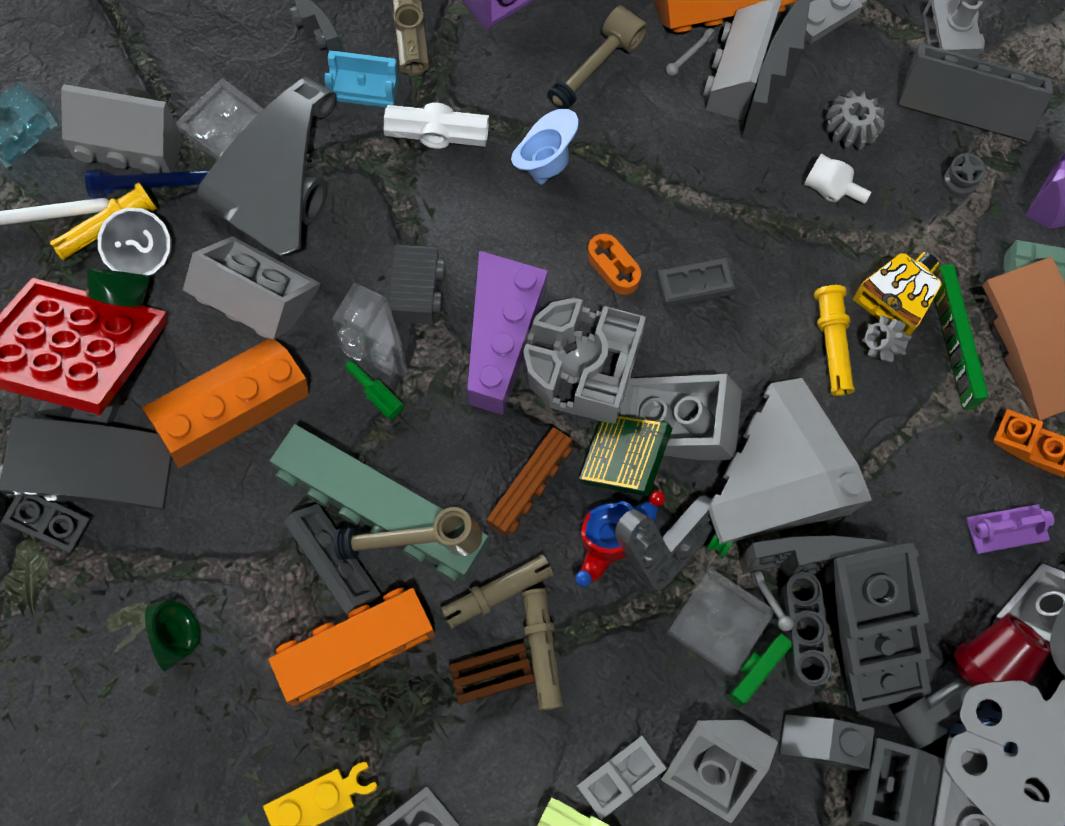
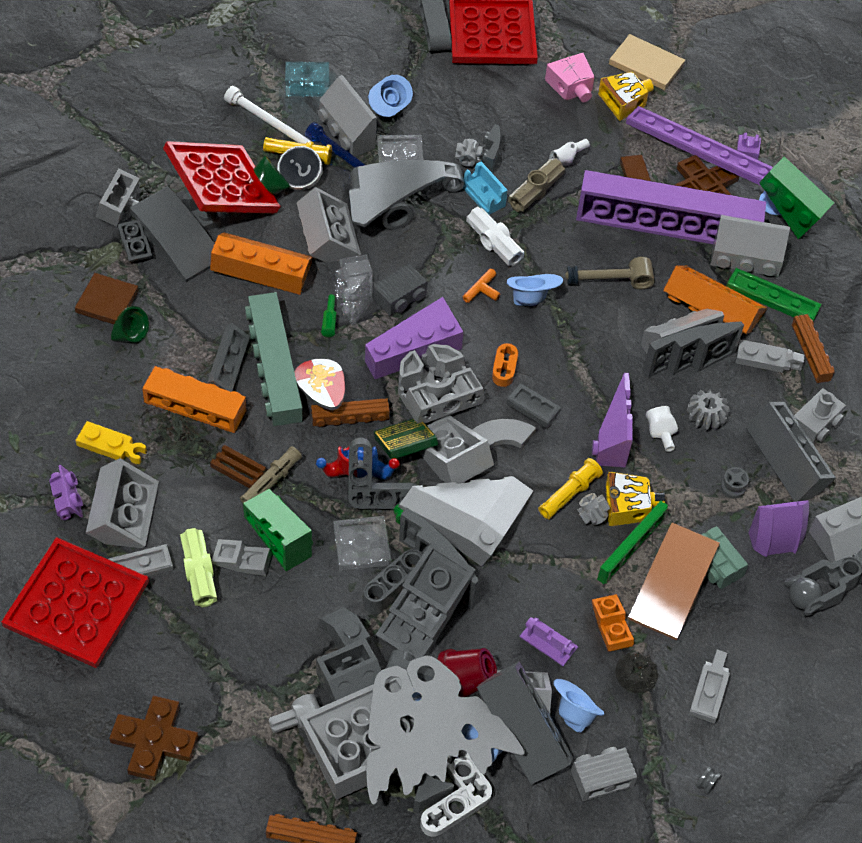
camera: 45 degrees right, 15 degrees down
dark tan piece [334,507,482,560] -> none
dark tan pin [440,554,554,630] -> none
light grey slope [661,720,778,824] -> none
light grey hinge [665,27,716,76] -> none
green plate [726,633,792,707] -> none
light grey hinge [751,570,794,631] -> none
none -> reddish brown tile [75,273,139,324]
none -> green wedge [243,489,313,572]
none -> shield [294,359,345,410]
none -> light blue piece [368,75,413,117]
none -> light grey gear [455,139,483,167]
none -> orange piece [463,268,500,303]
none -> light grey tile [473,419,536,449]
none -> medium lavender wedge [592,373,632,467]

